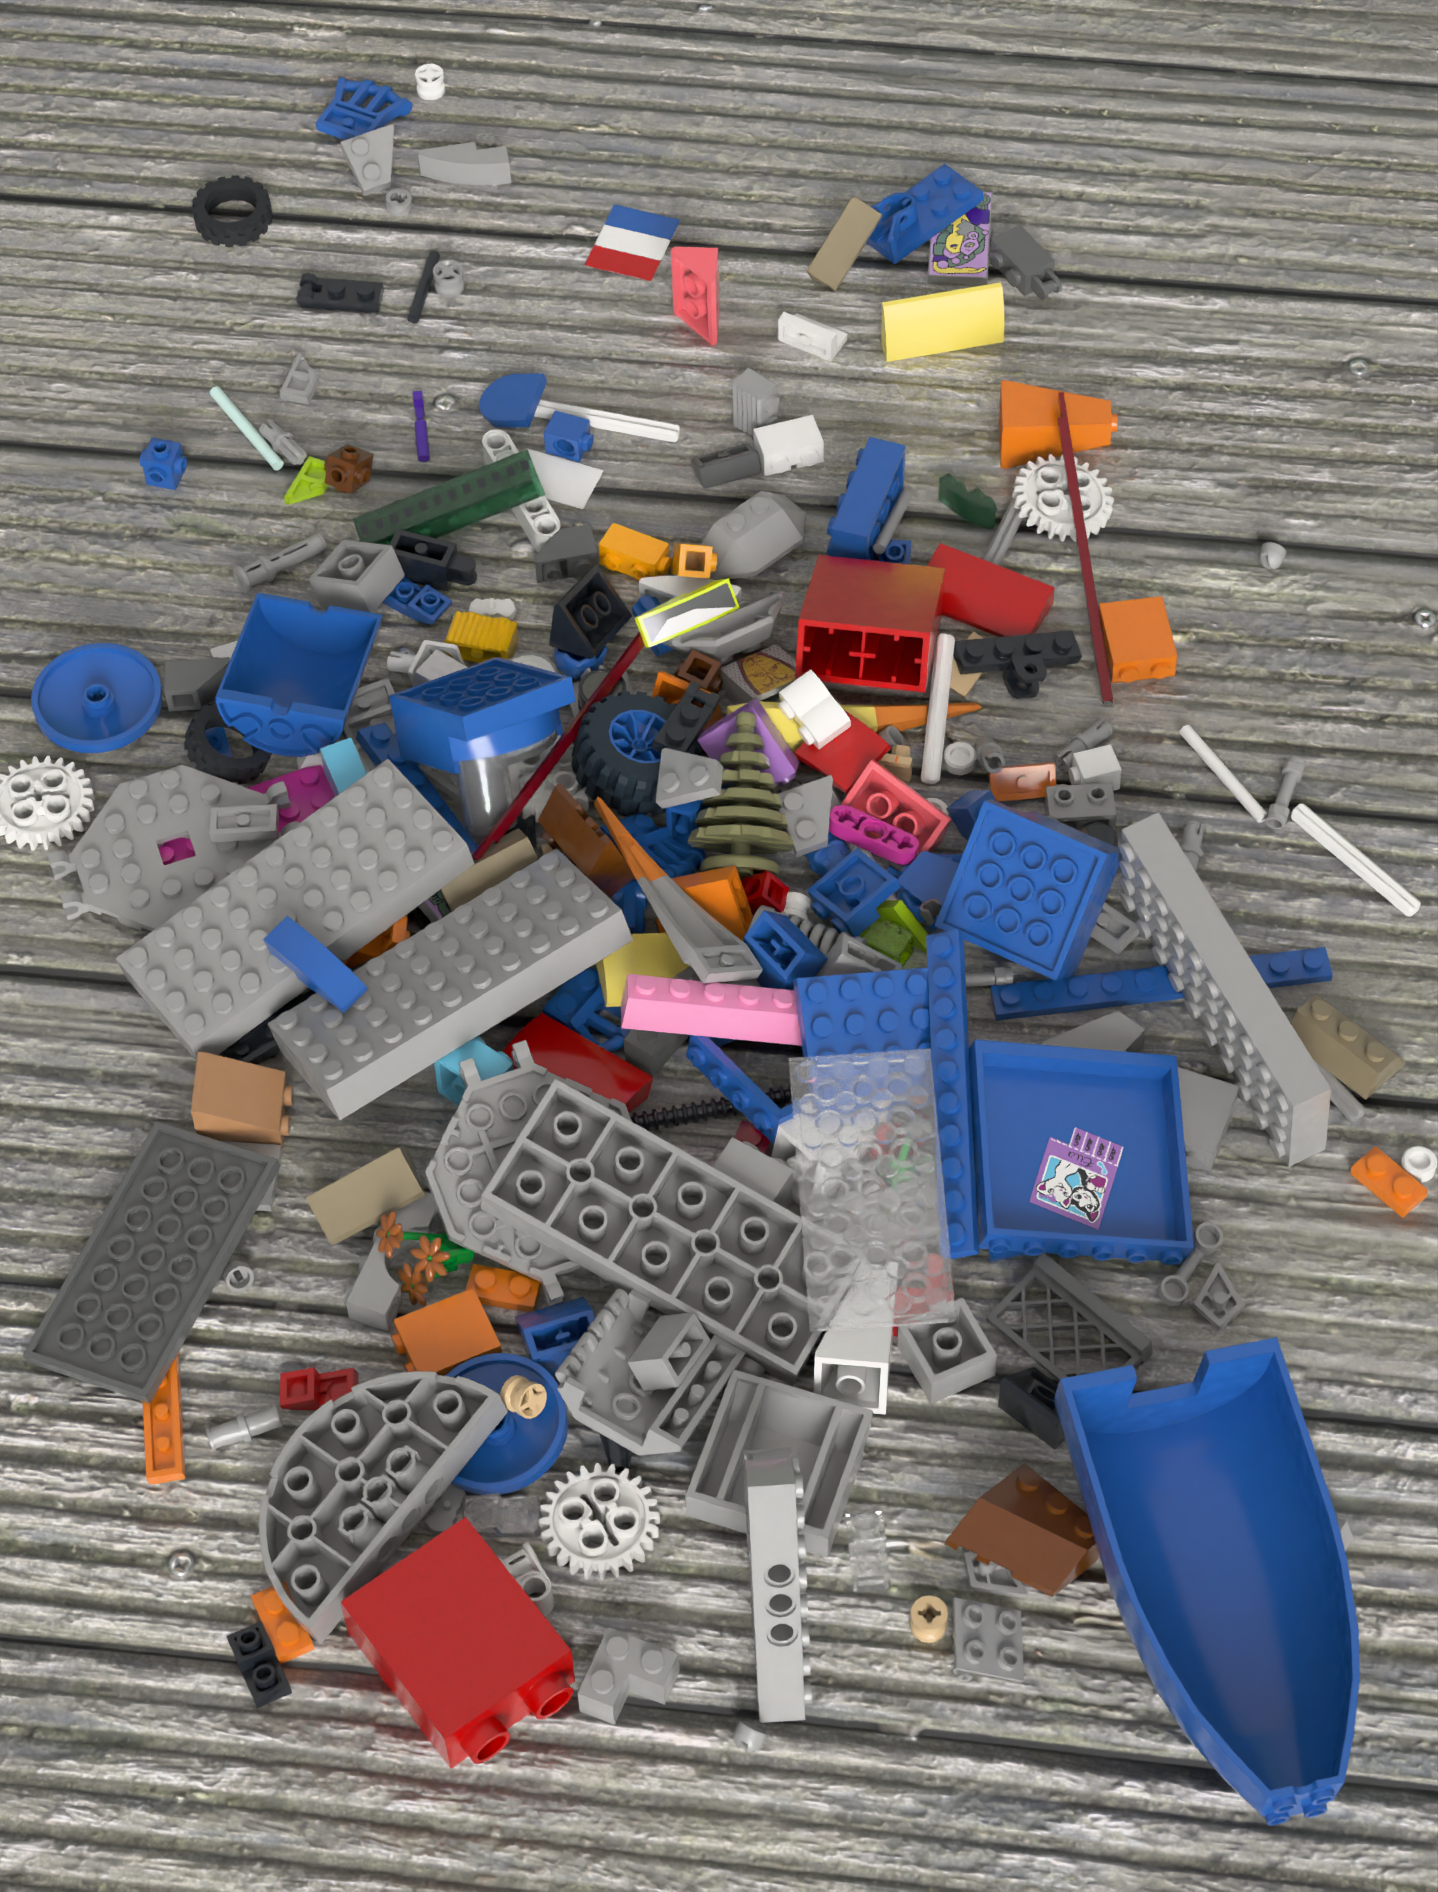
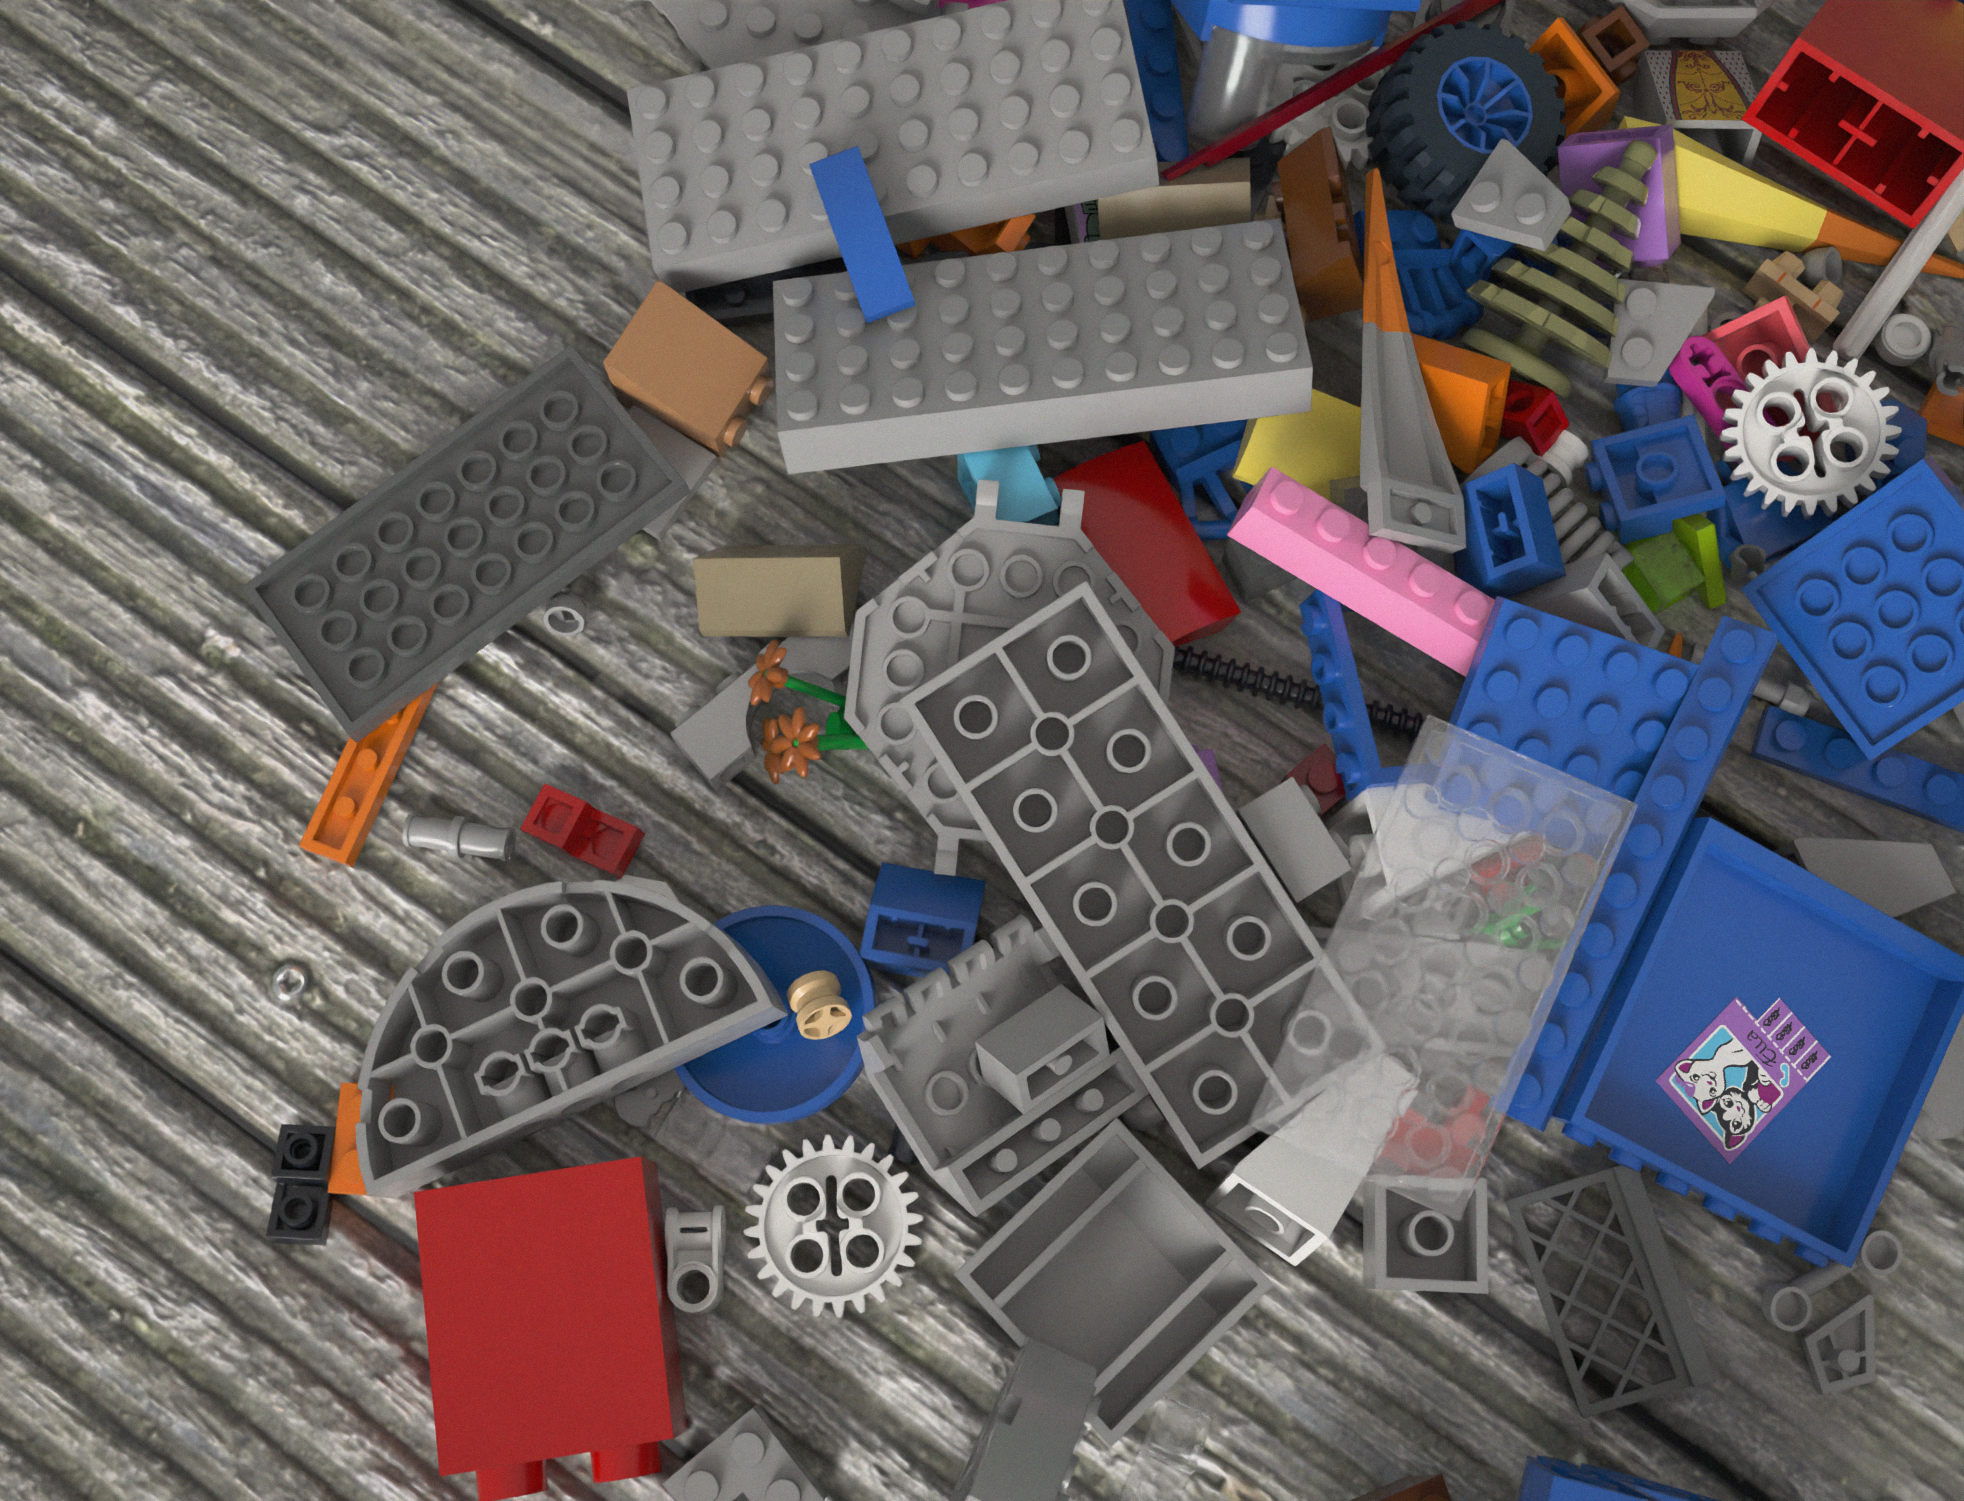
camera: 25 degrees right, 20 degrees up
orange brick [391,1288,502,1376] -> none
orange plate [465,1264,542,1313] -> none
blue piece [613,879,647,934] -> none
black plate [651,681,721,753] -> none
white brick [778,670,851,749] -> none
red slope [794,710,891,795] -> none
black slope [998,1367,1065,1450] -> none
none -> white gear [1719,348,1902,520]

